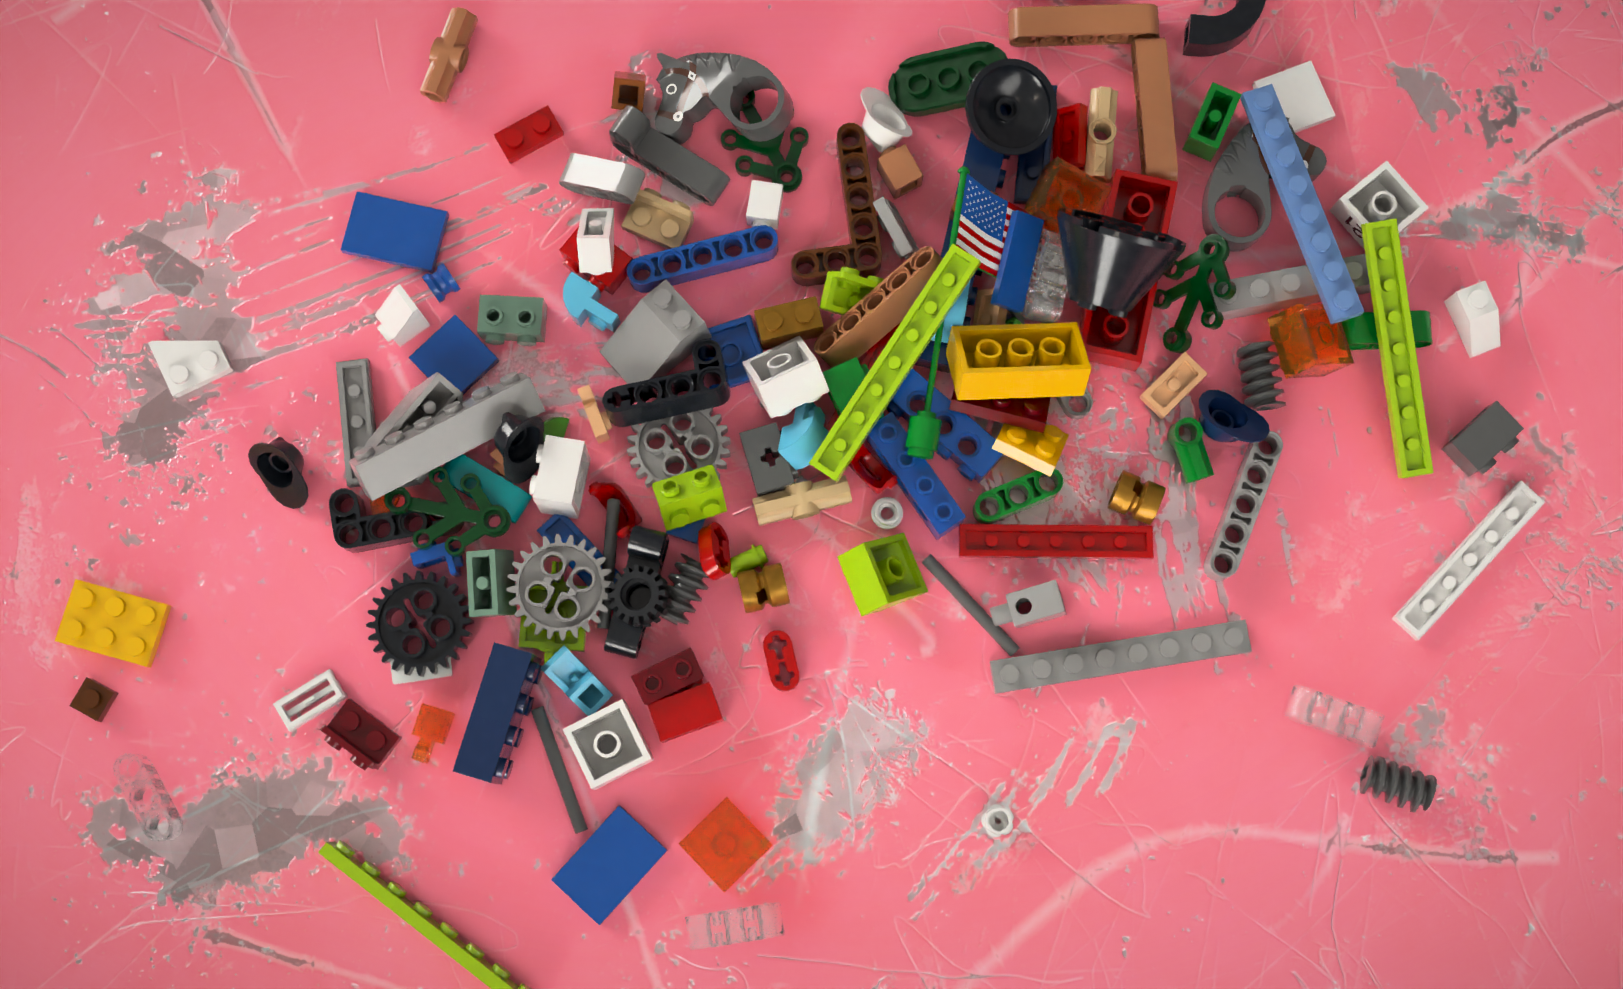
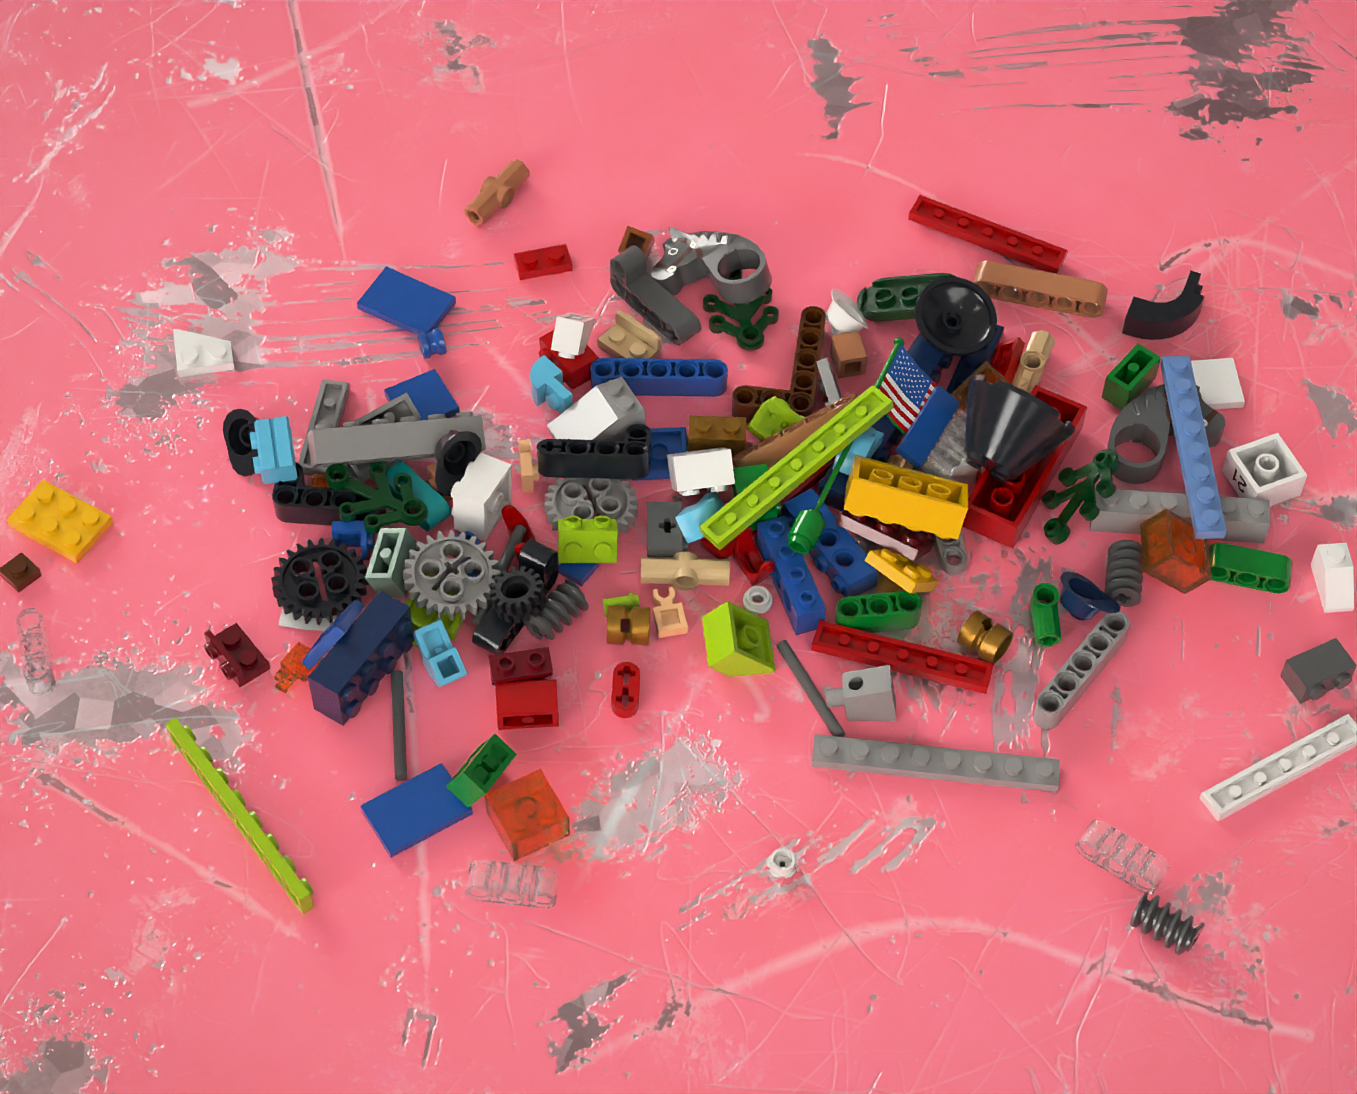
camera: 15 degrees right, 25 degrees down
white tile [273,669,348,732] -> none
white slope [375,284,430,347] -> none
sand green brick [477,295,548,346] -> none
beam [559,153,645,204] -> none
white brick [562,699,654,790] -> none
red beam [698,522,731,580] -> none
white brick [746,180,783,230] -> none
nougat beam [1131,37,1178,182] -> none
light nougat plate [1139,352,1208,420] -> none
lime plate [1361,218,1434,478] -> none
none -> medium azure brick [250,416,298,484]
none -> blue tile [302,600,365,670]
none -> green brick [445,733,517,808]
none -> light nougat plate [653,586,688,638]

